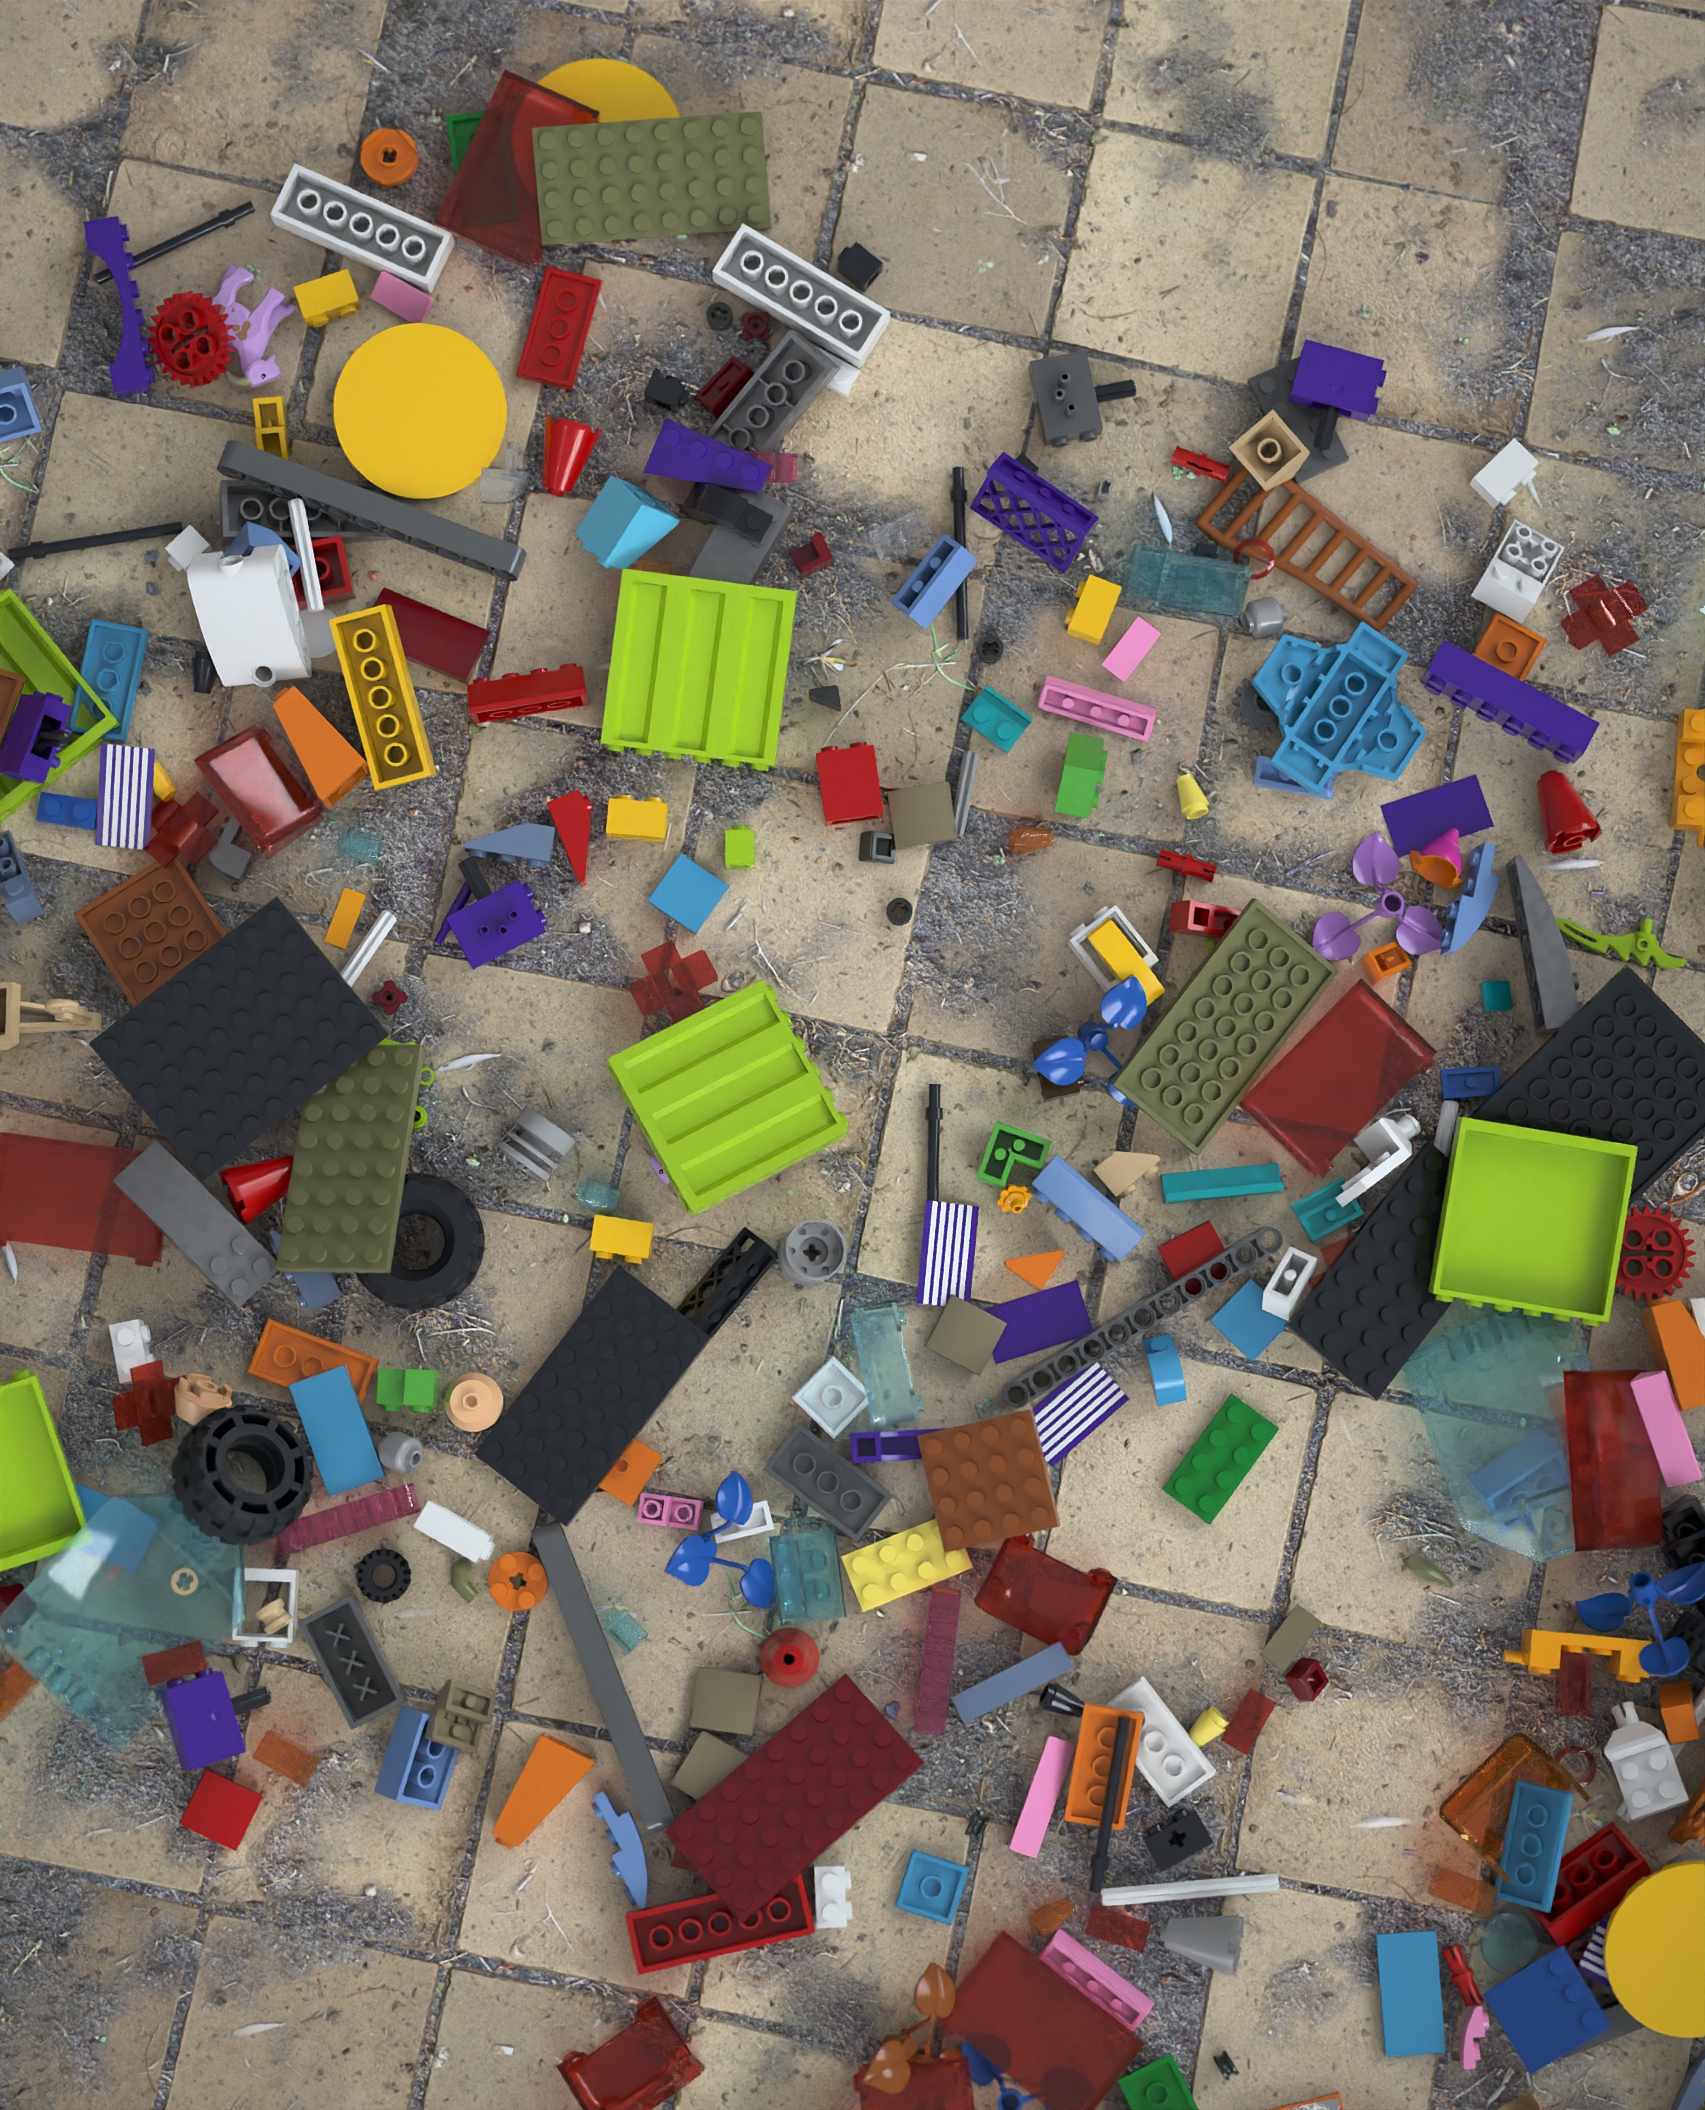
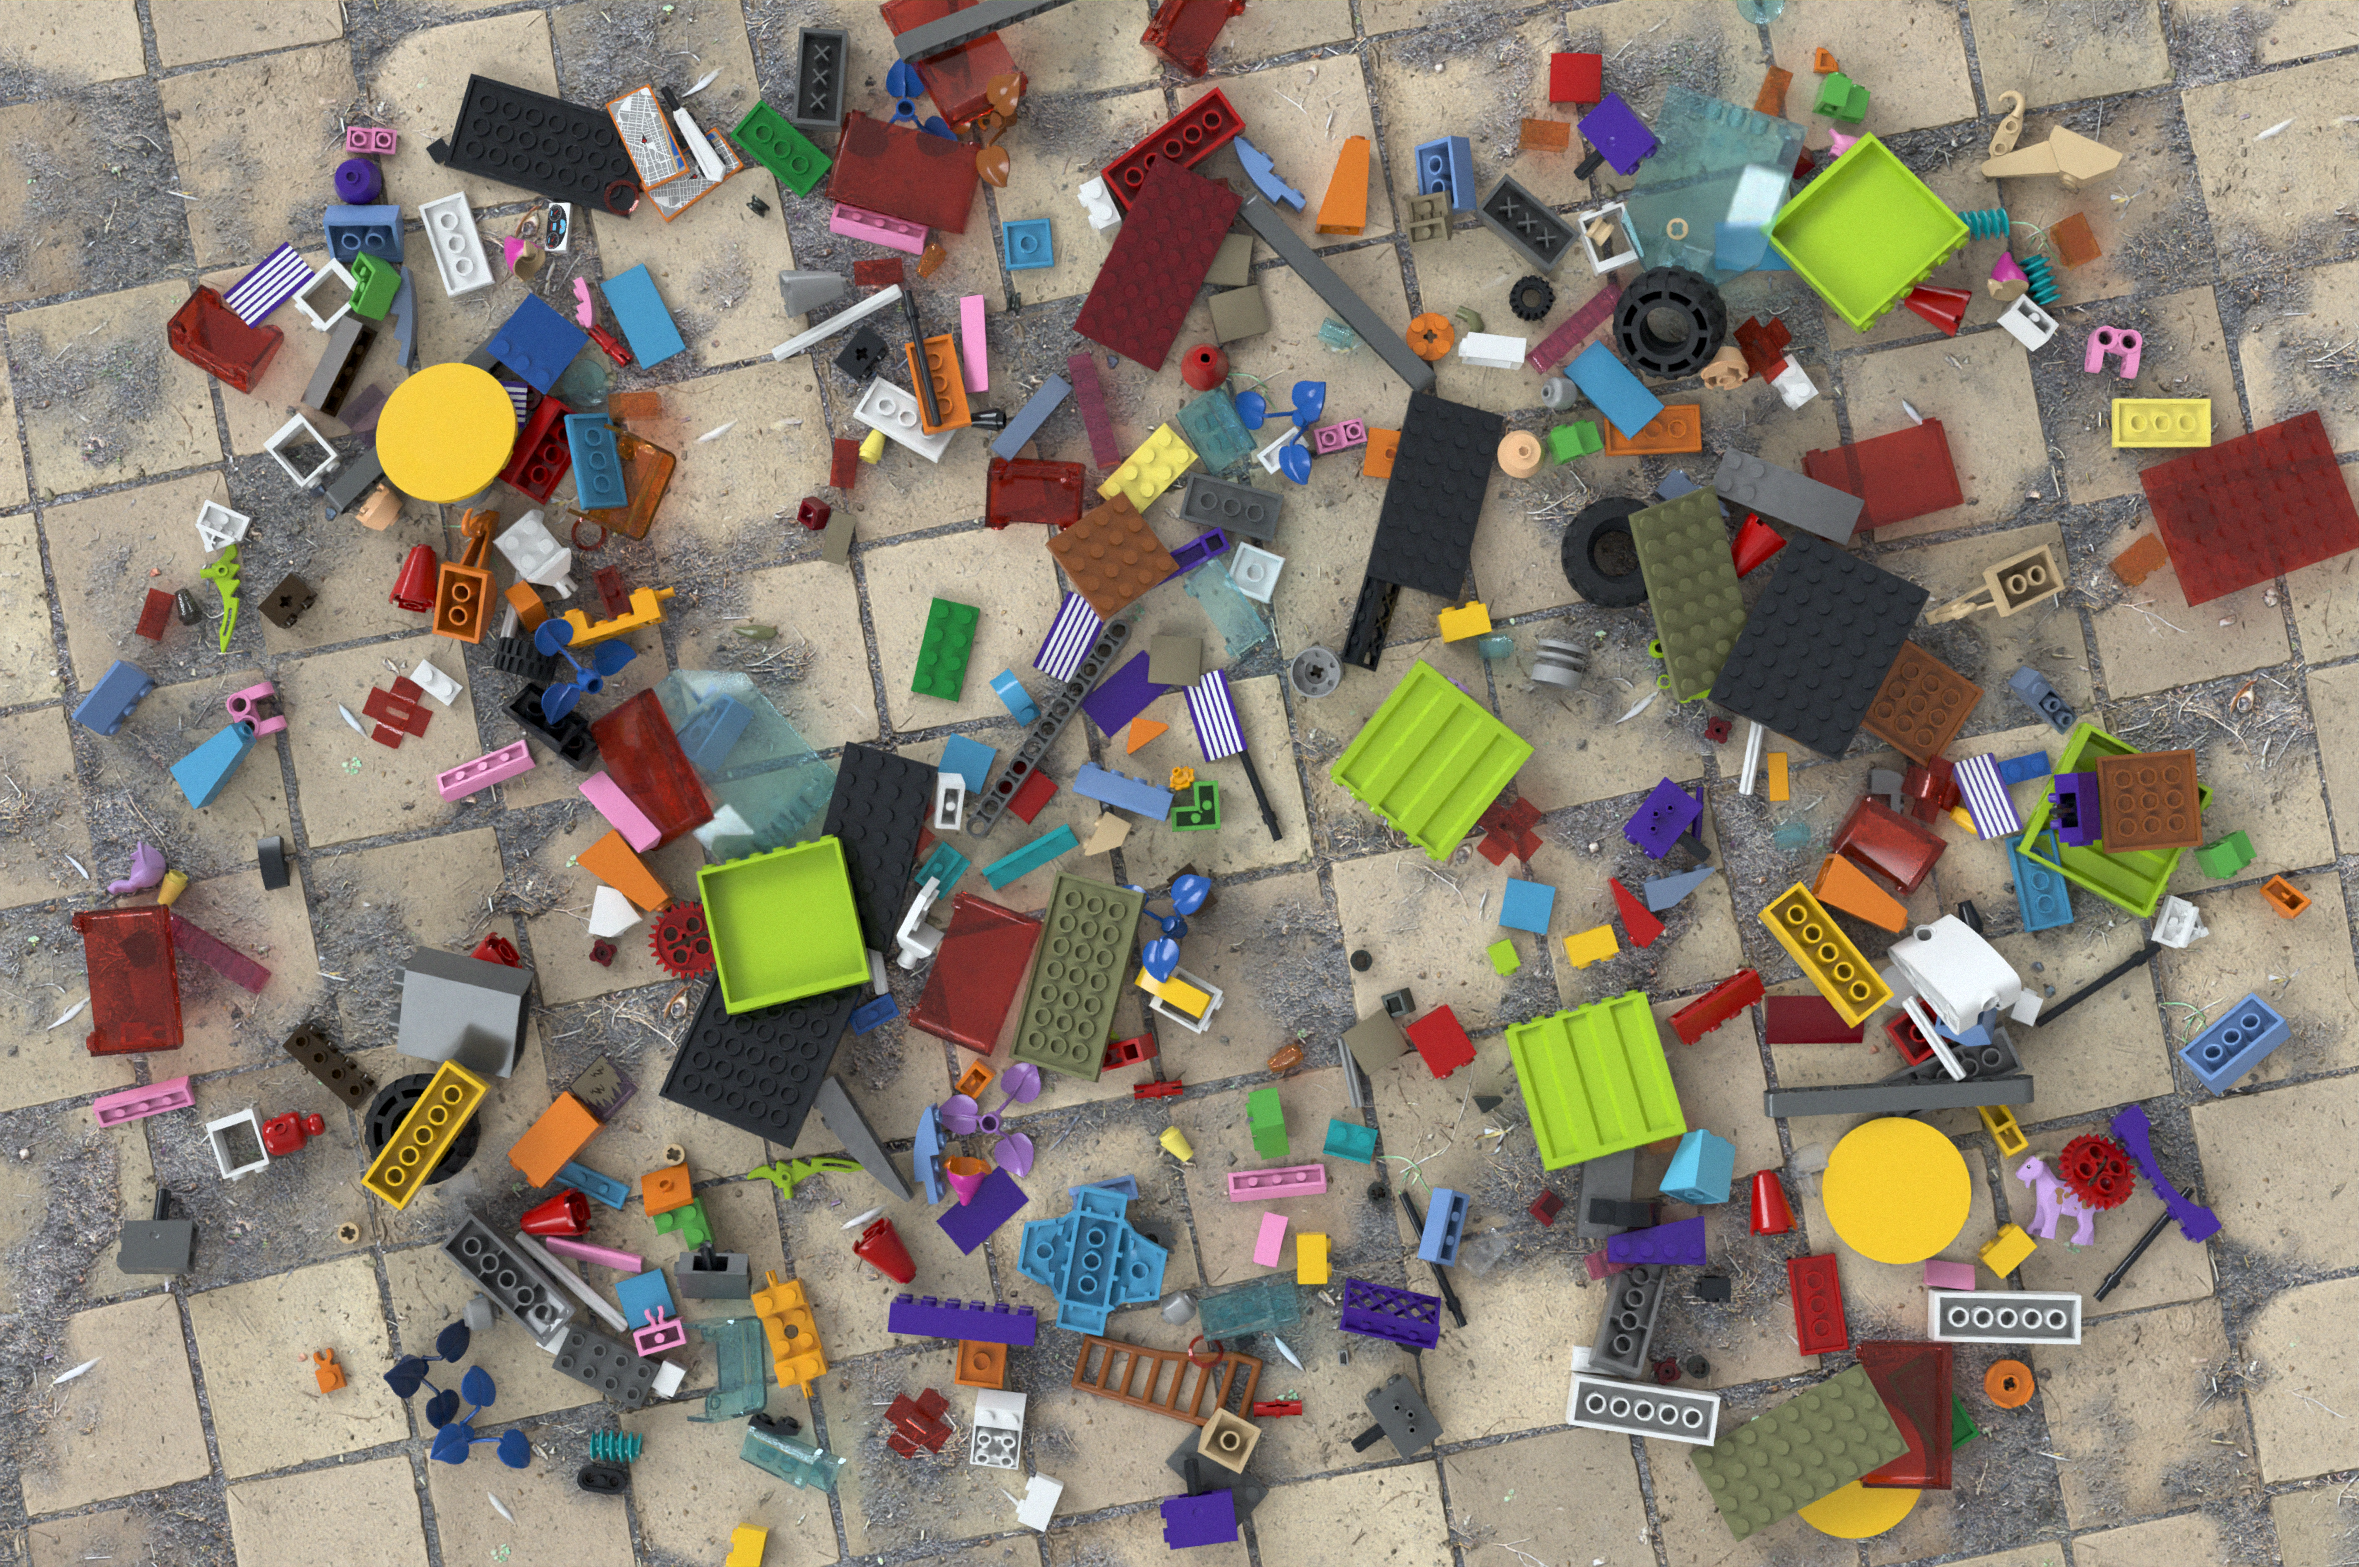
camera: 160 degrees right, 5 degrees up
clear red brick [141,1638,210,1686] -> none
dark red slope [694,356,754,419] -> none
black brick [837,242,883,293] -> none
teal slope [1479,981,1513,1013] -> none

